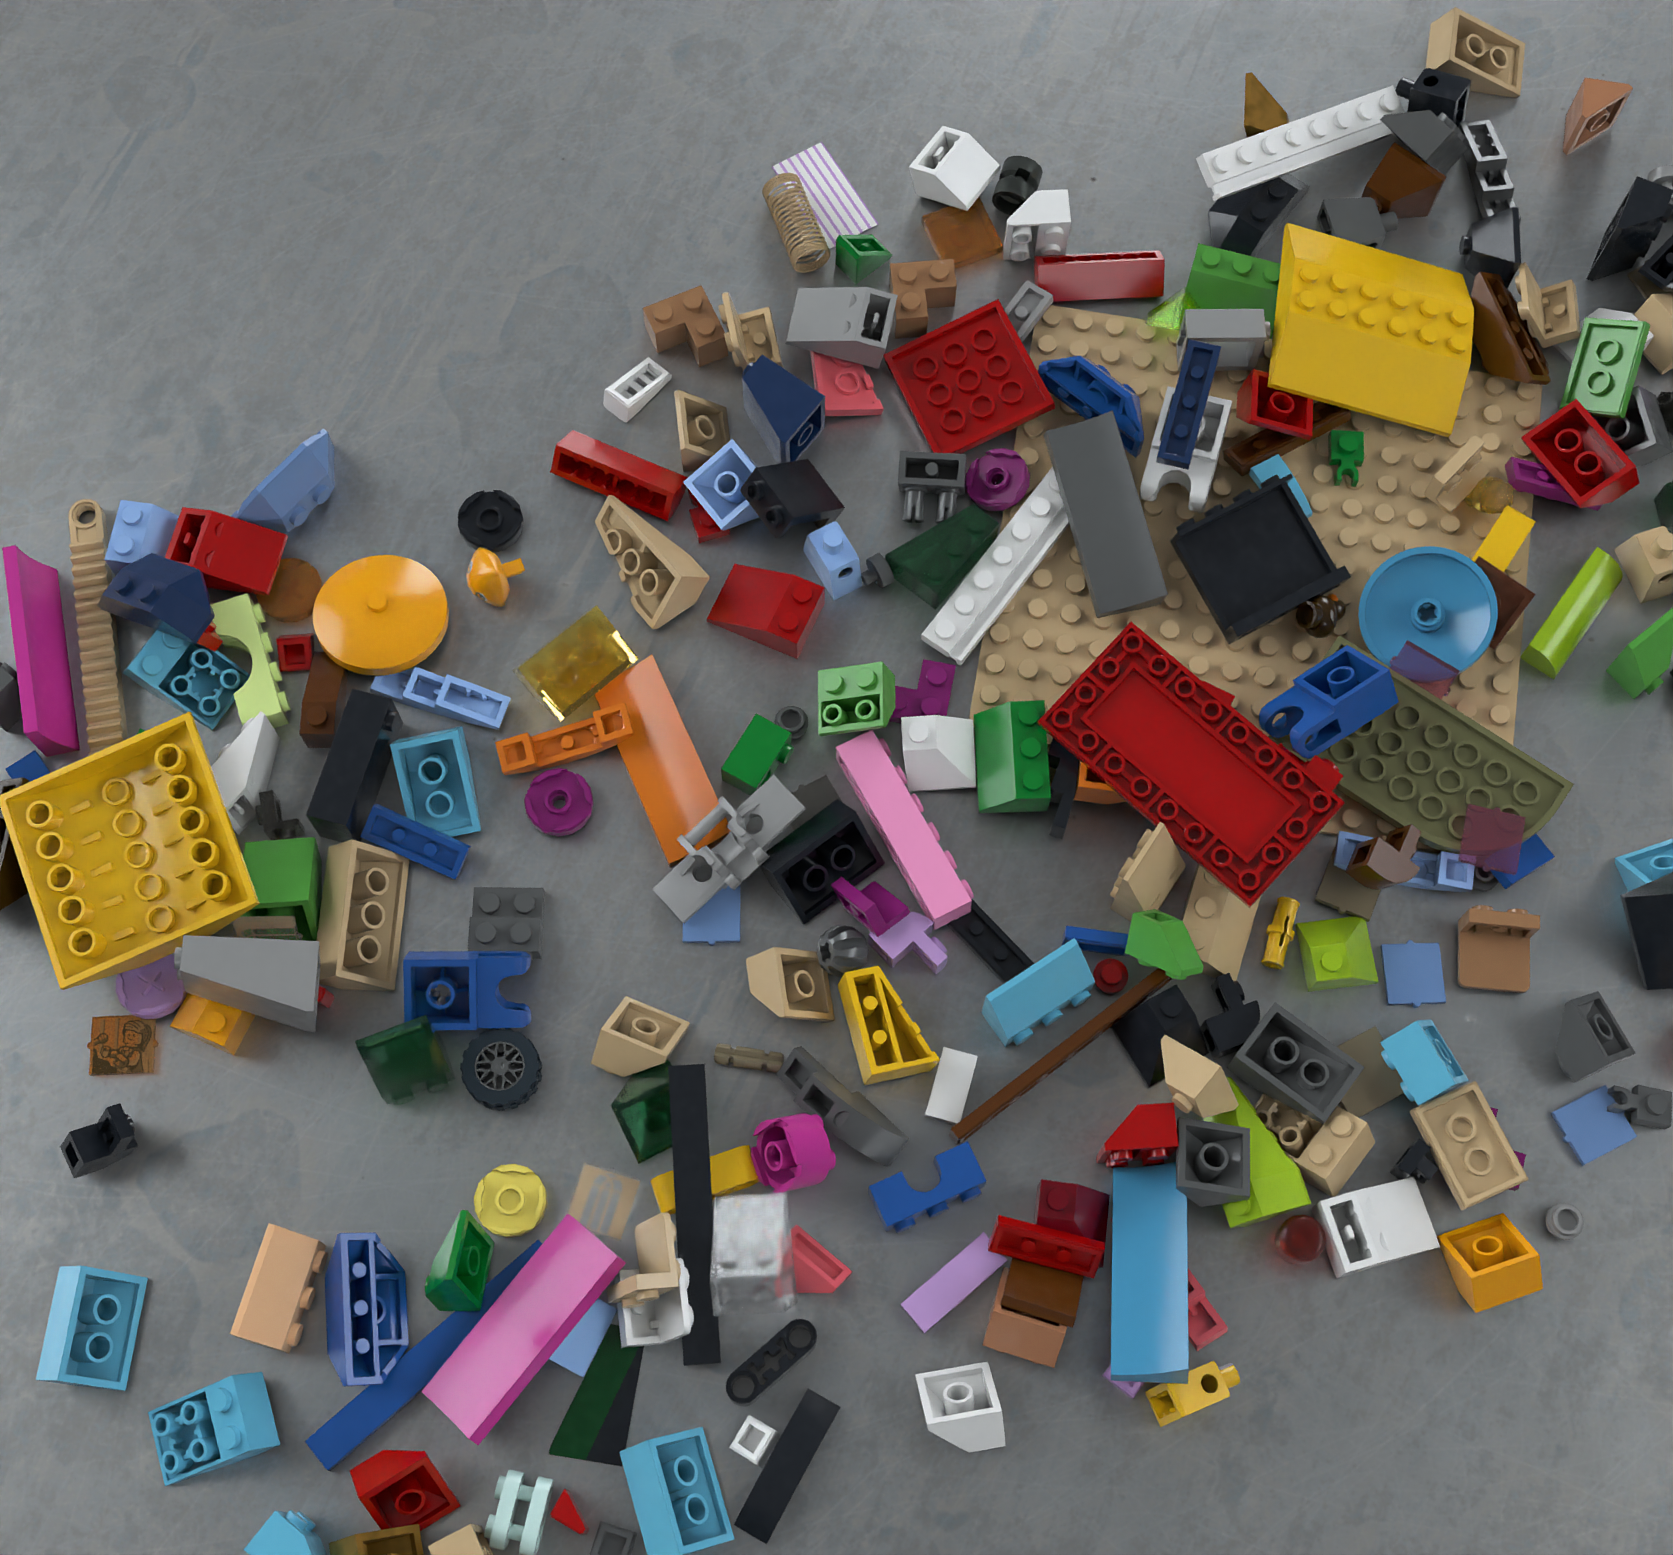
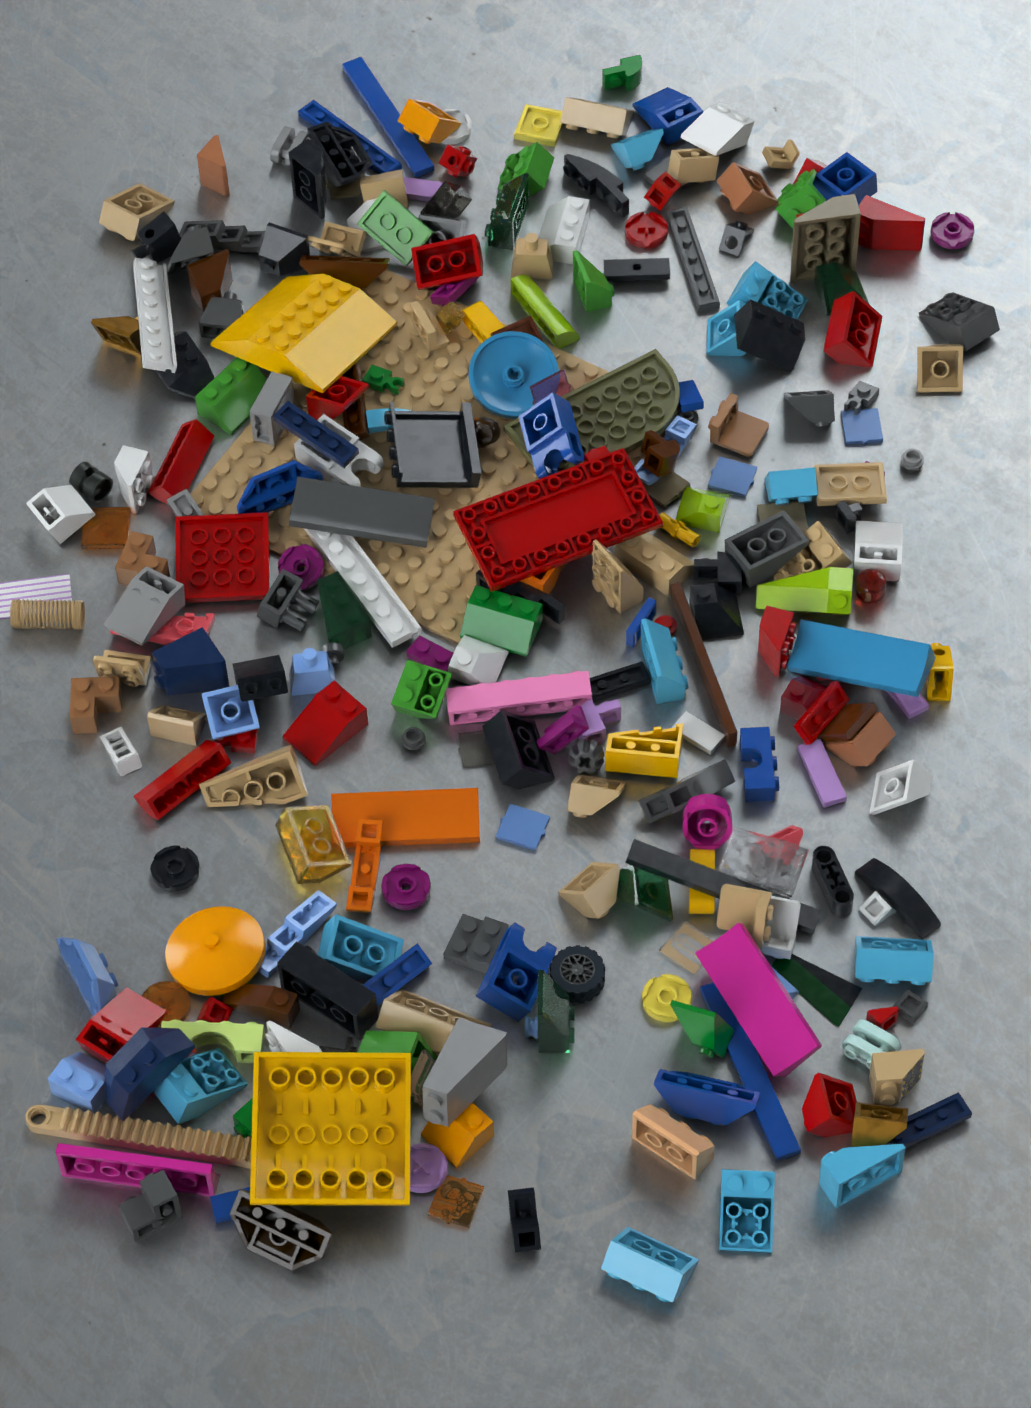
camera: 65 degrees left, 15 degrees down
light orange piece [466,547,525,607] -> none
light grey piece [653,775,806,924] -> none
dark tan axle [714,1043,784,1073] -> none
green brick [721,713,794,796] -> none
green slope [835,234,892,285] -> none
bright green slope [1125,909,1204,980] -> none
clear neon green slope [1146,287,1200,330] -> none
tan slope [1161,1035,1239,1118] -> none
dark grey slope [1176,1117,1250,1207] -> none
light orange slope [1437,1213,1543,1313] -> none
clear pink piece [1458,804,1526,875] -> none

